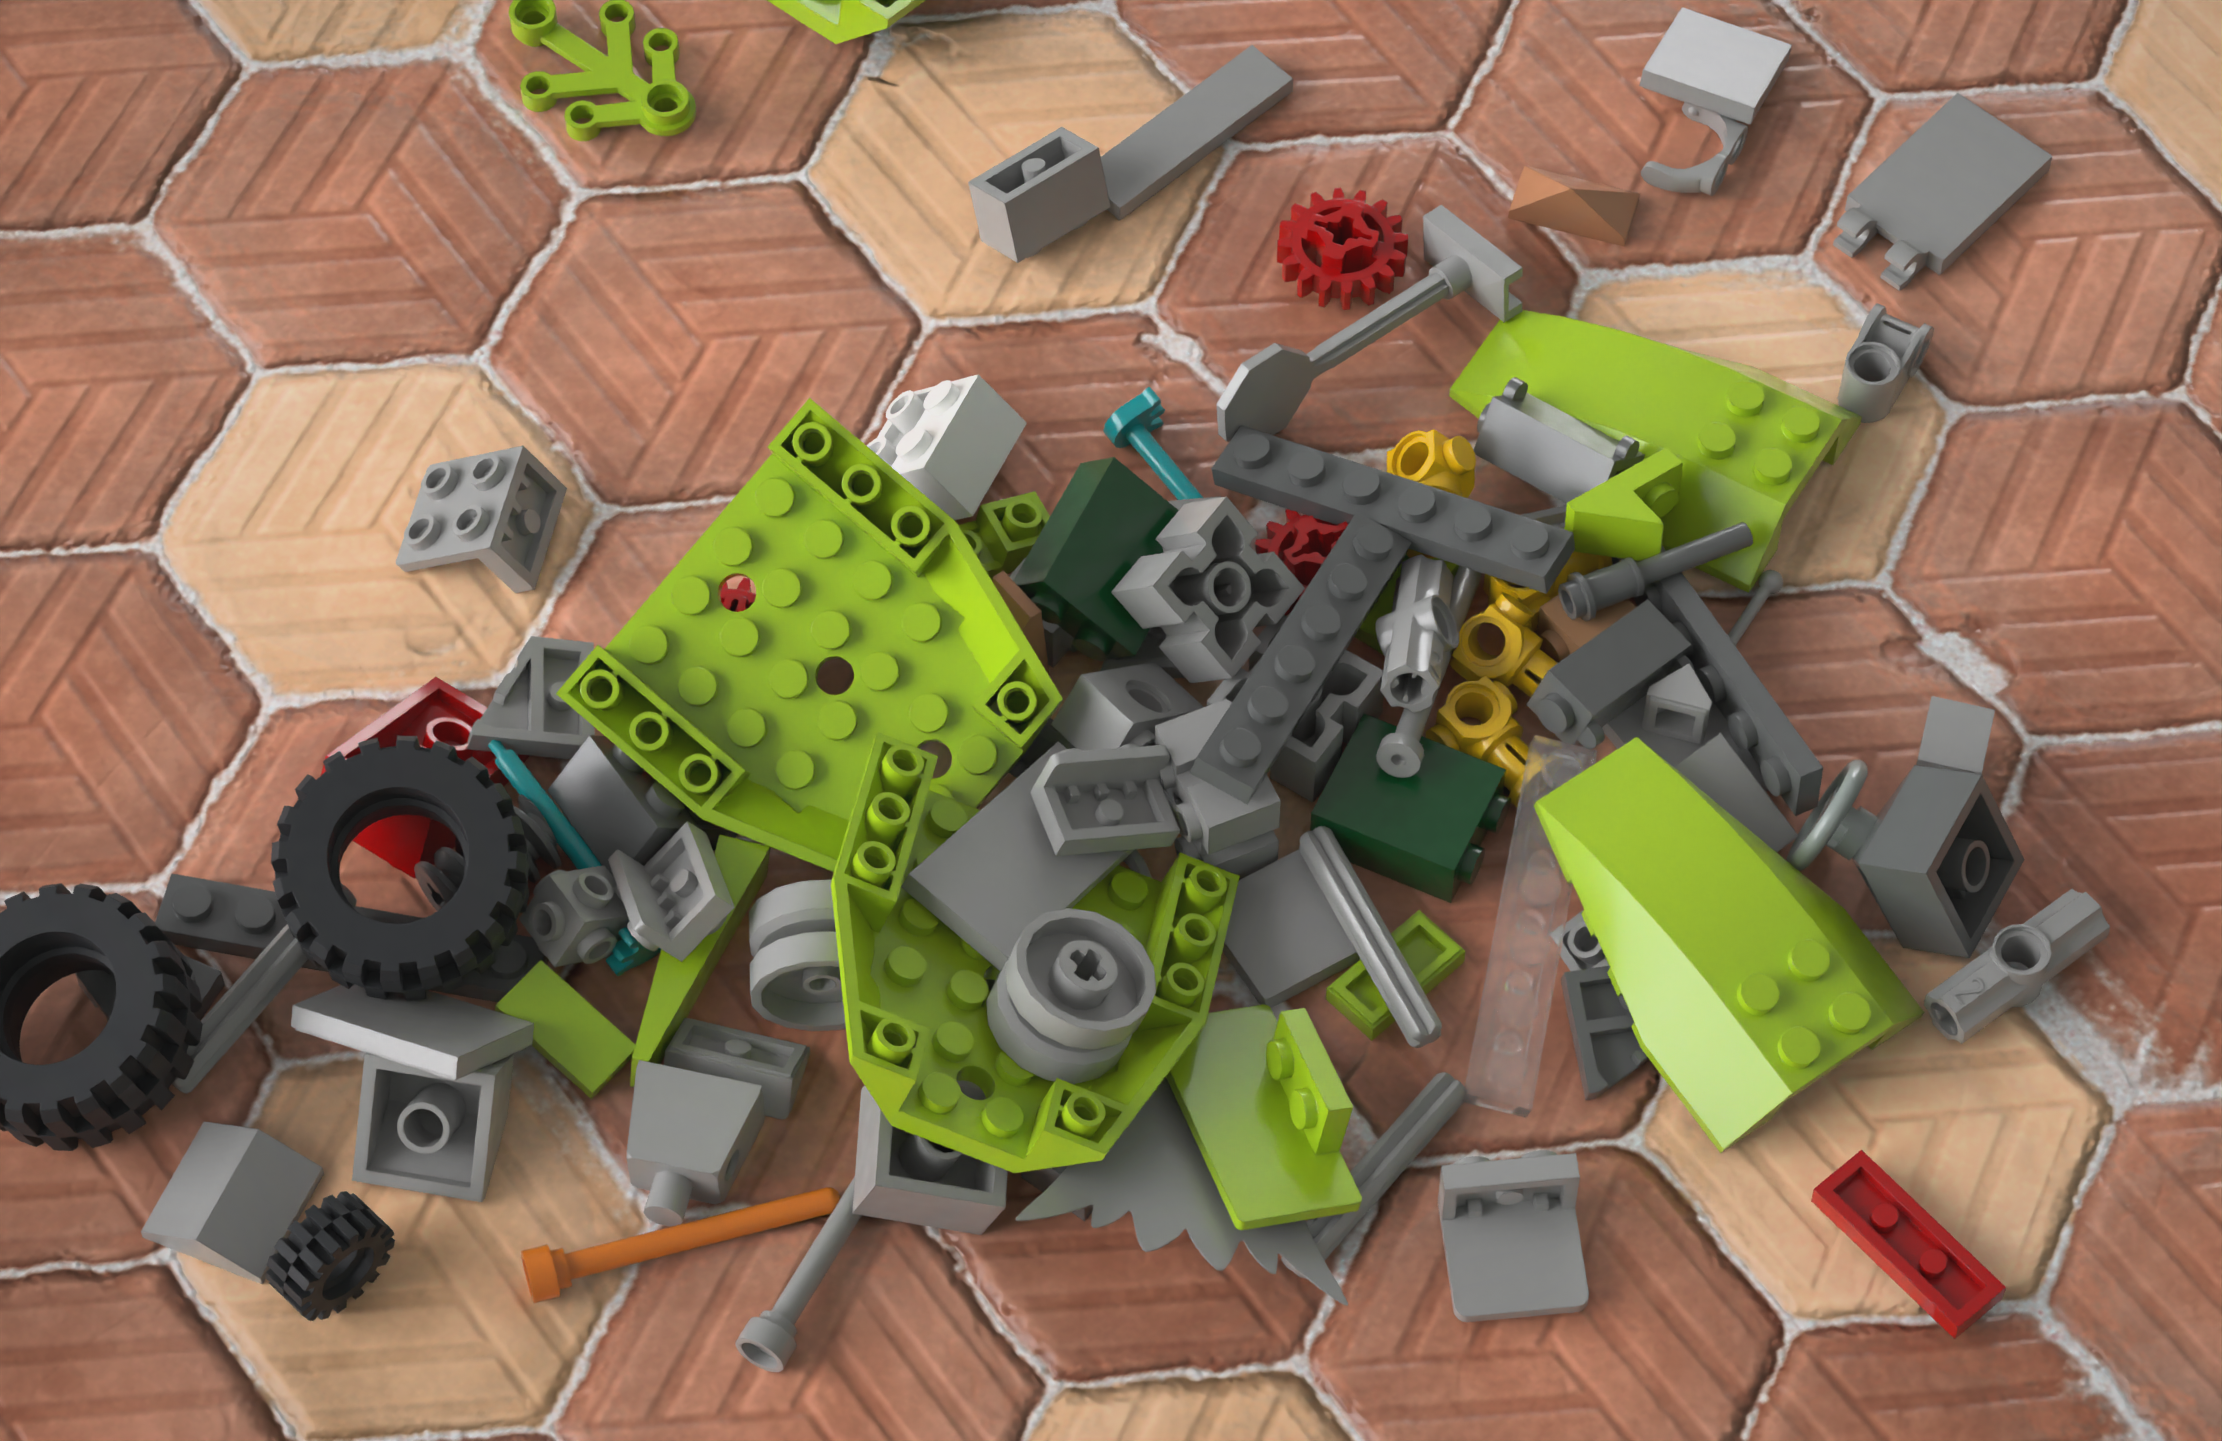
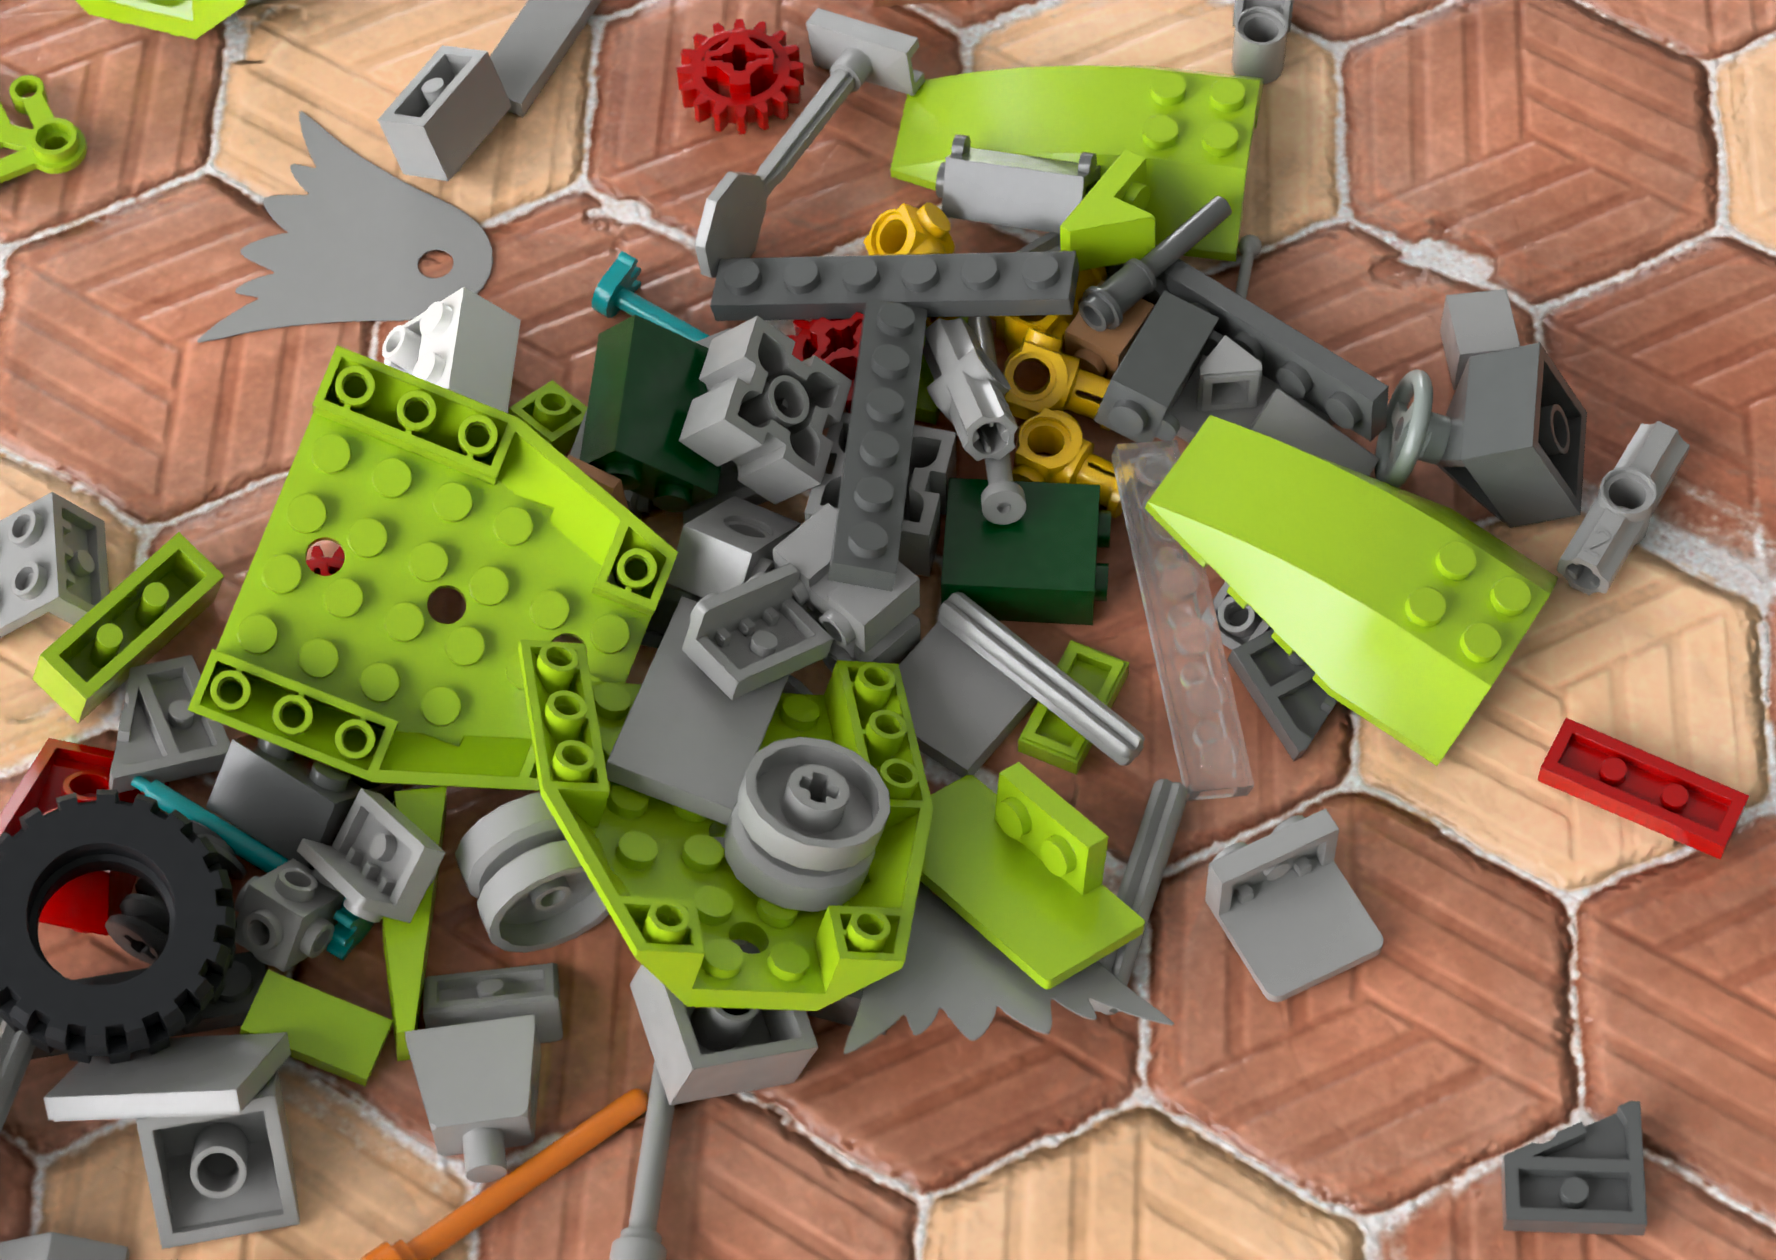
camera: 20 degrees left, 0 degrees up
none -> lime brick [33,532,224,724]
none -> light grey piece [197,111,493,343]

